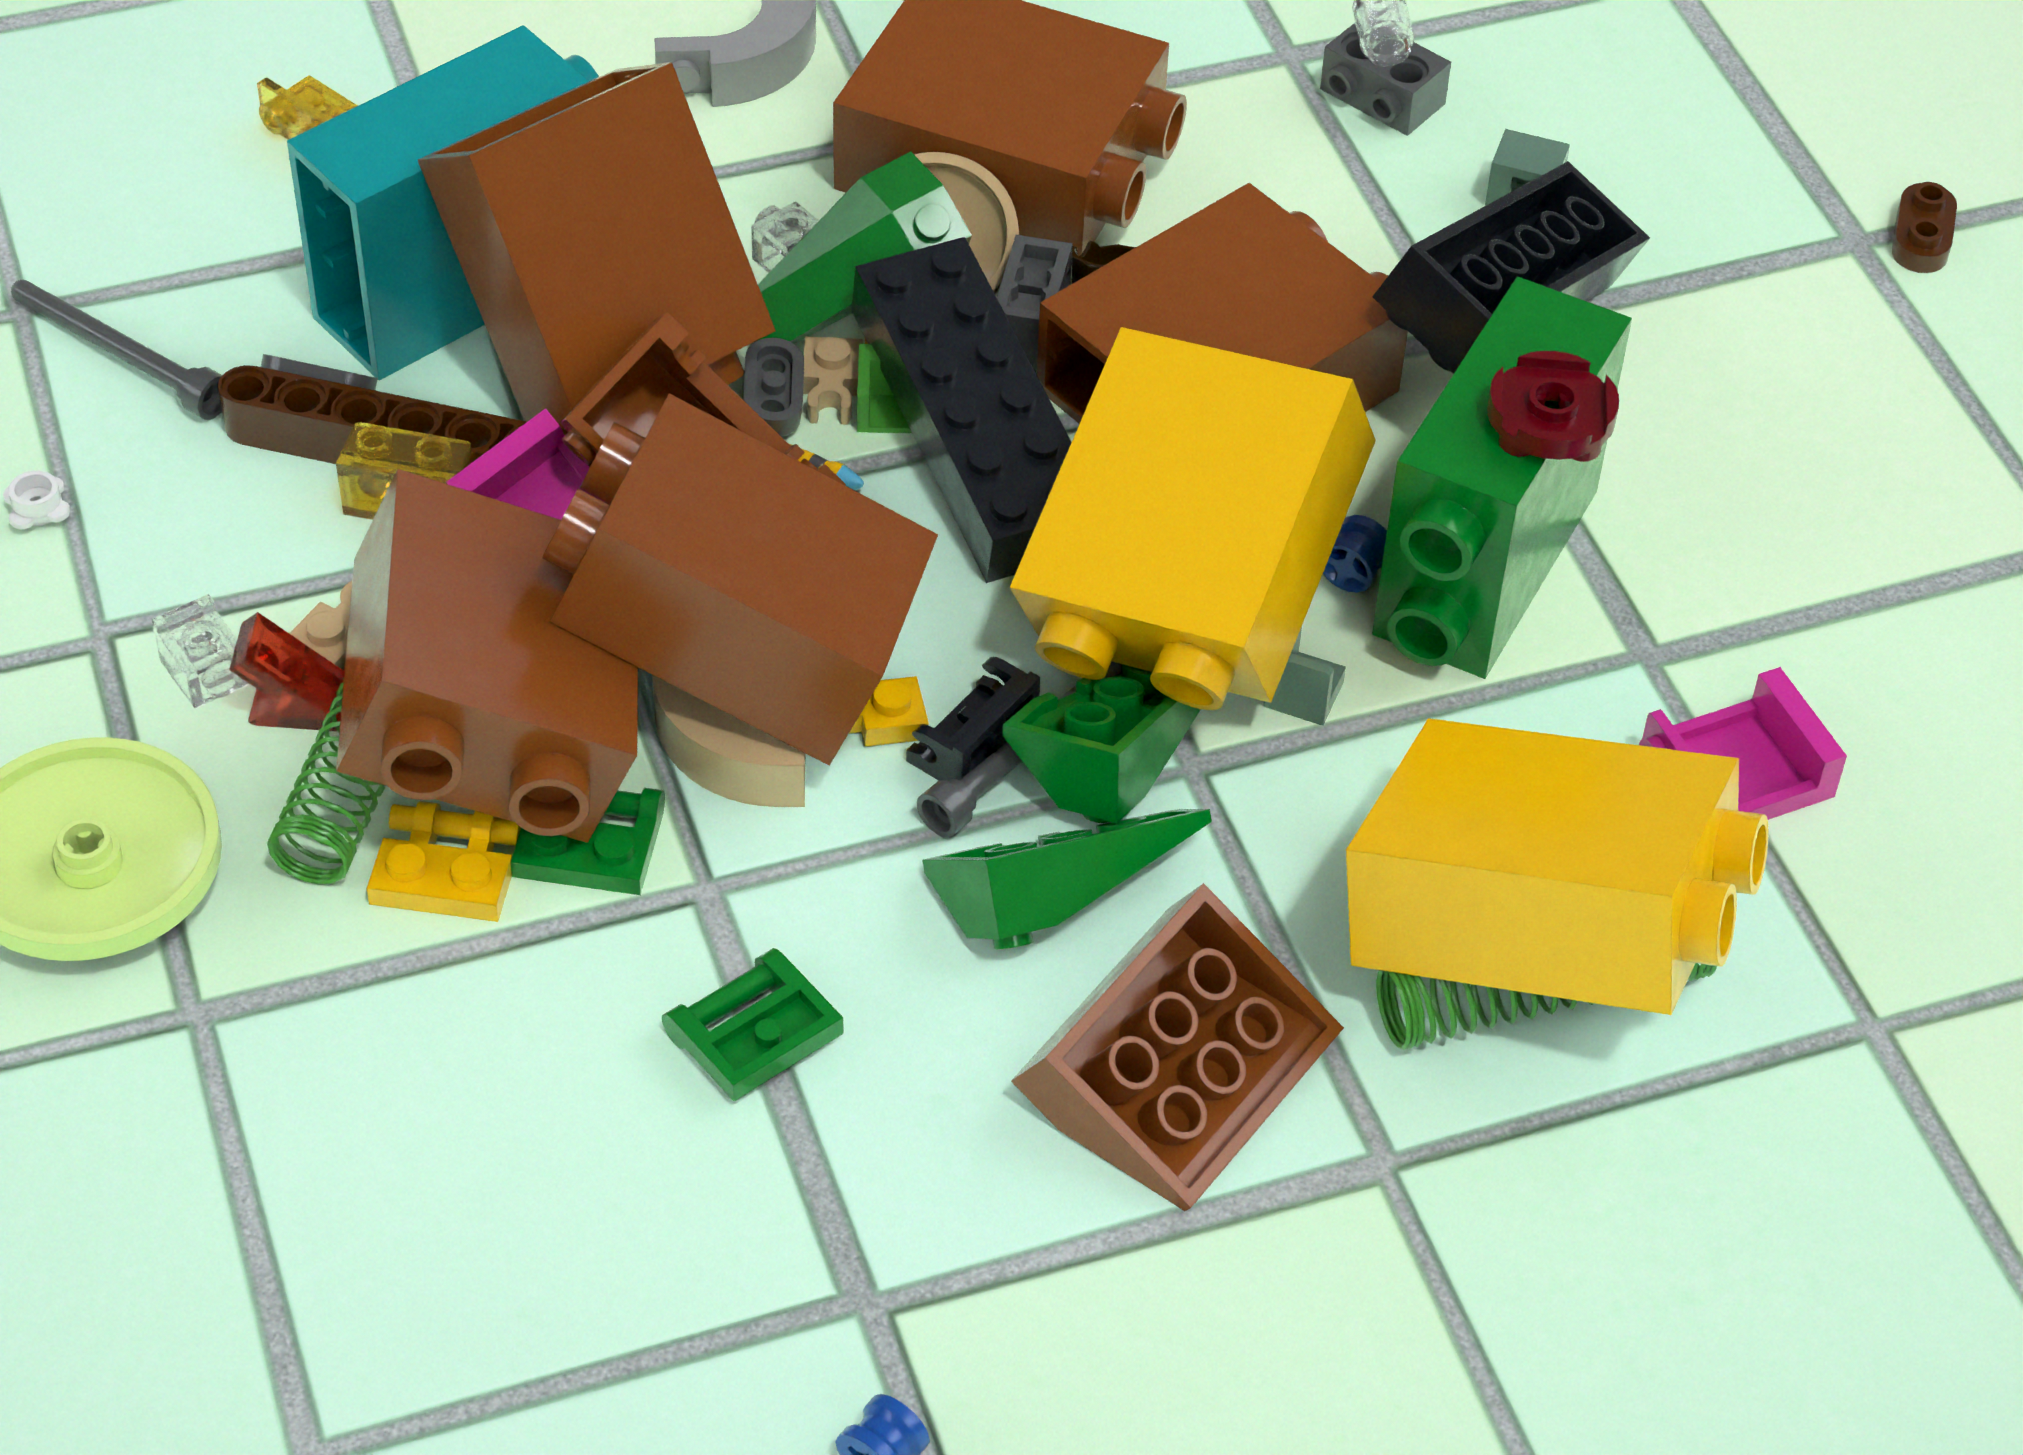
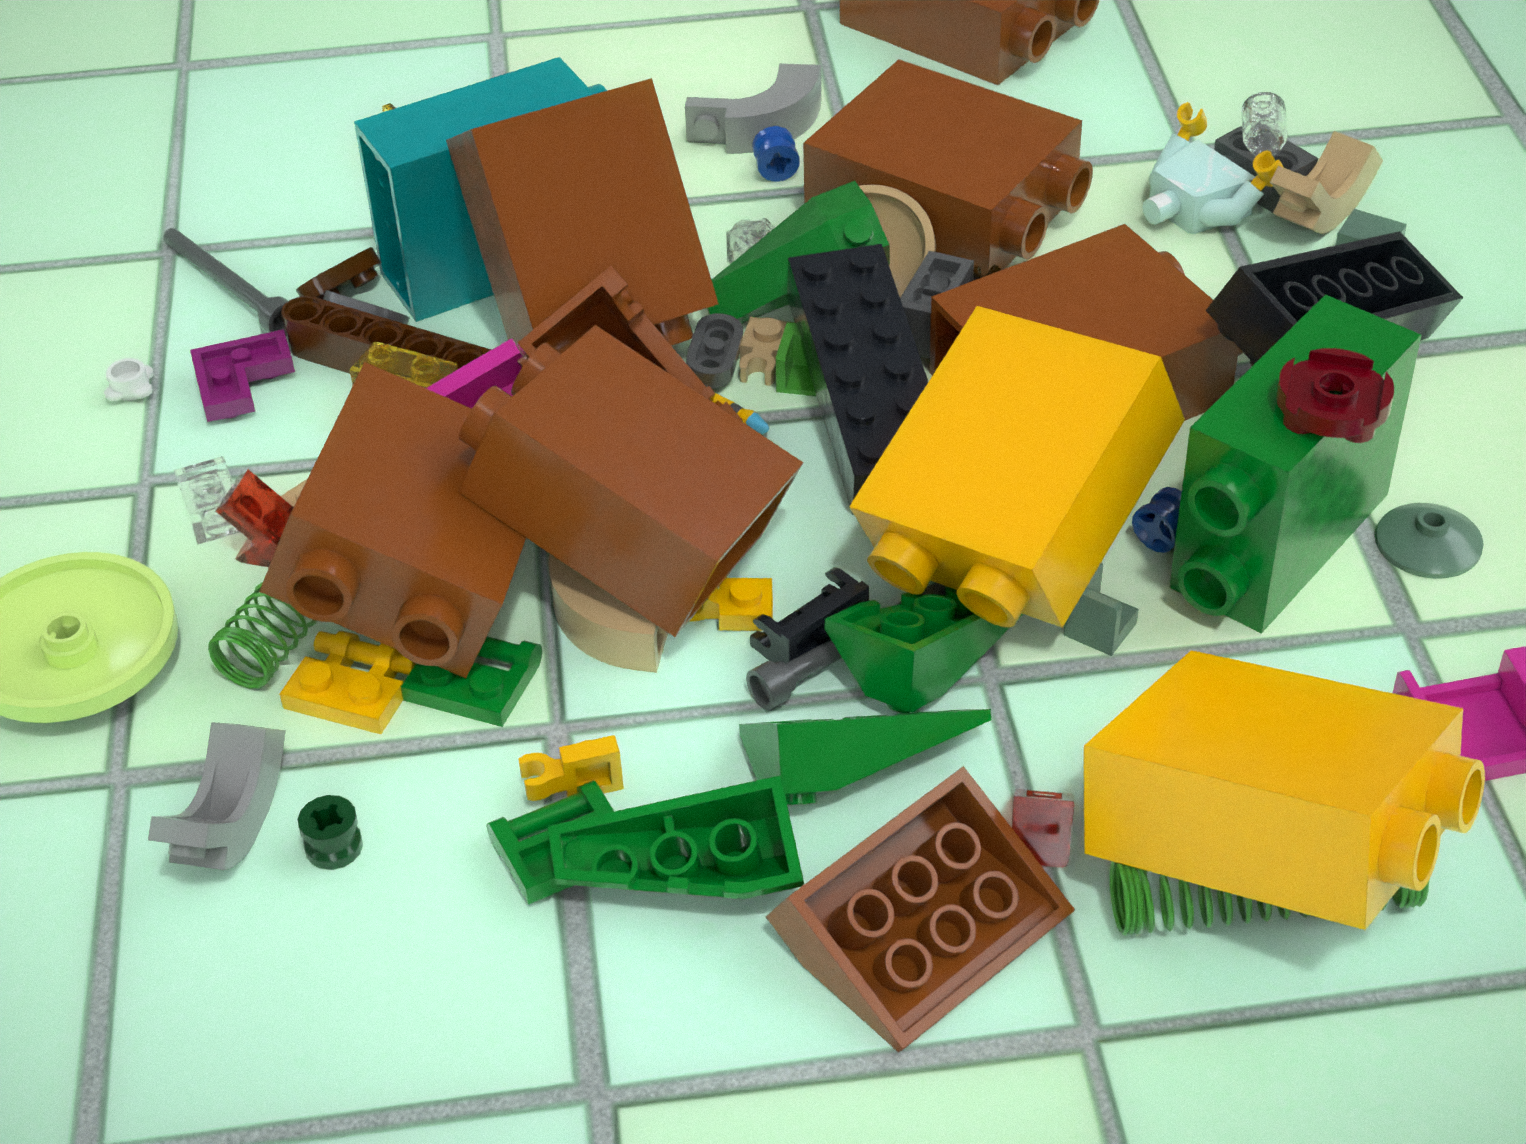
camera: 15 degrees right, 5 degrees down
none -> light grey arch [148,722,286,870]
none -> magenta plate [190,329,295,422]
none -> reddish brown plate [296,247,382,299]
none -> dark green wheel [297,795,363,870]
none -> yellow plate [518,735,624,801]
none -> green wedge [547,775,804,899]
none -> blue wheel [752,126,800,182]
none -> clear red slope [1012,788,1075,868]
none -> light aqua torso [1143,102,1284,234]
none -> tan arch [1270,131,1383,234]
none -> sand green dish [1376,503,1484,579]

